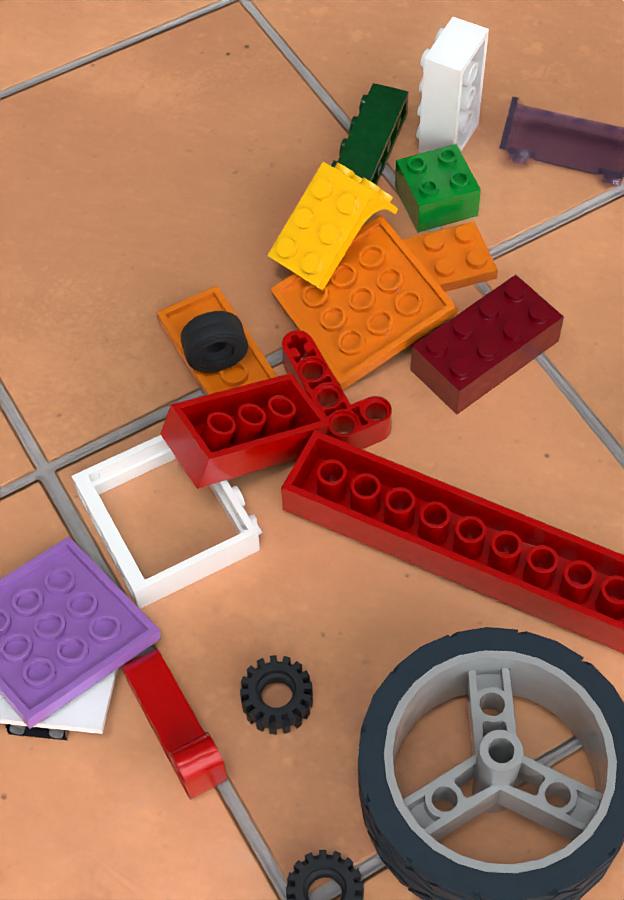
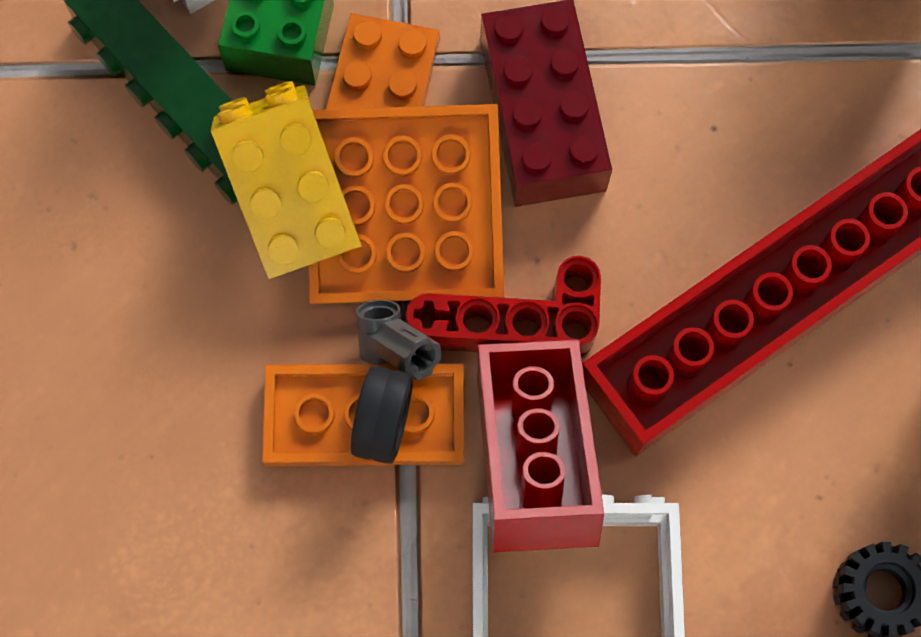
camera: 65 degrees left, 15 degrees up
none -> dark grey piece [356,300,441,381]

